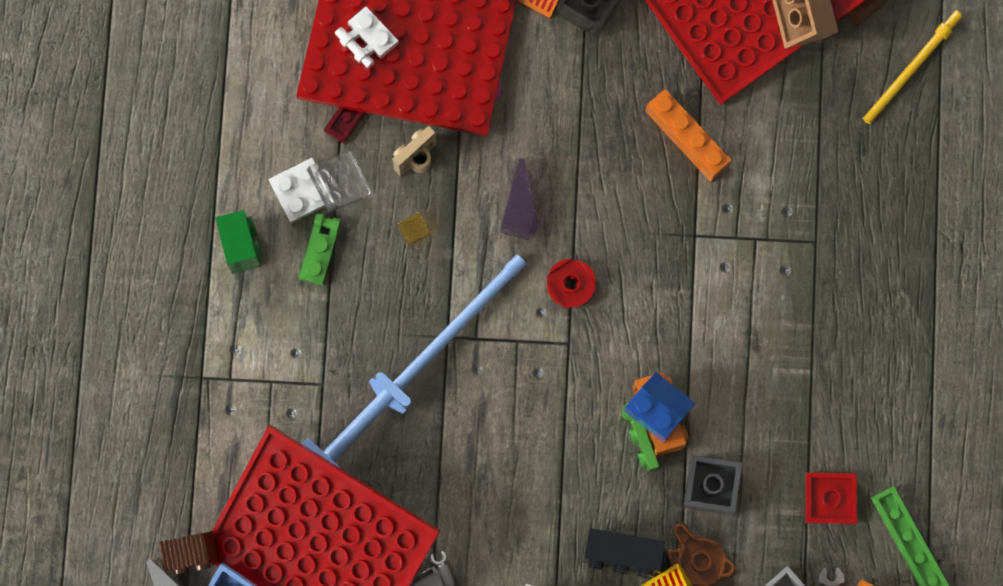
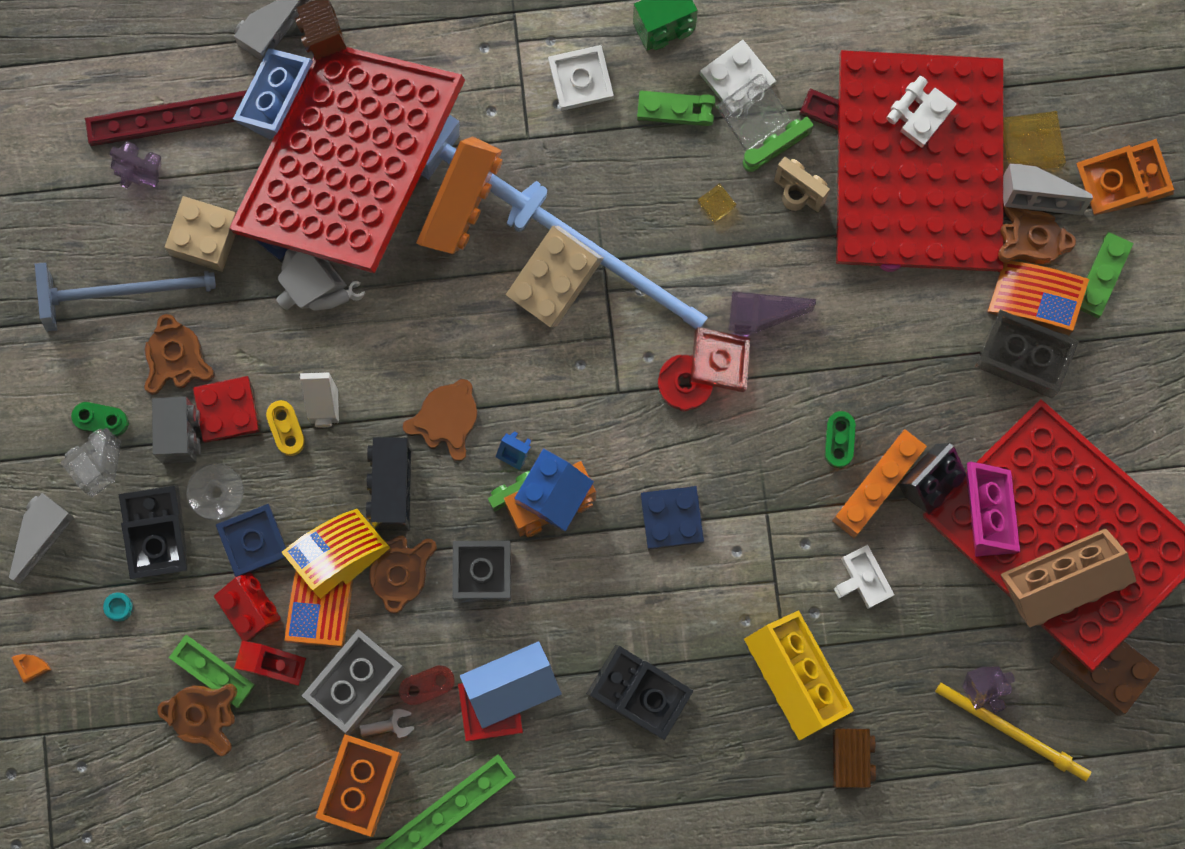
camera: 80 degrees right, 0 degrees up
none -> clear red plate [399,665,455,706]
none -> dark orange tile [403,379,477,461]
none -> orange slope [416,136,503,254]
none -> medium blue slope [460,641,562,729]
none -> blue tile [495,432,531,470]
none -> tan brick [506,226,604,327]
none -> white plate [548,45,614,111]
none -> black slope [586,645,694,740]
none -> dark blue plate [640,486,704,550]
none -> clear red tile [690,327,751,392]
none -> bright green plate [743,117,814,172]
none -> yellow slope [744,610,854,741]
none -> green plate [824,411,856,468]
none -> reddish brown brick [833,729,876,788]
none -> white plate [834,545,894,609]
none -> black slope [898,443,967,514]
none -> clear purple piece [962,667,1015,713]
none -> dark pink slope [967,461,1020,557]

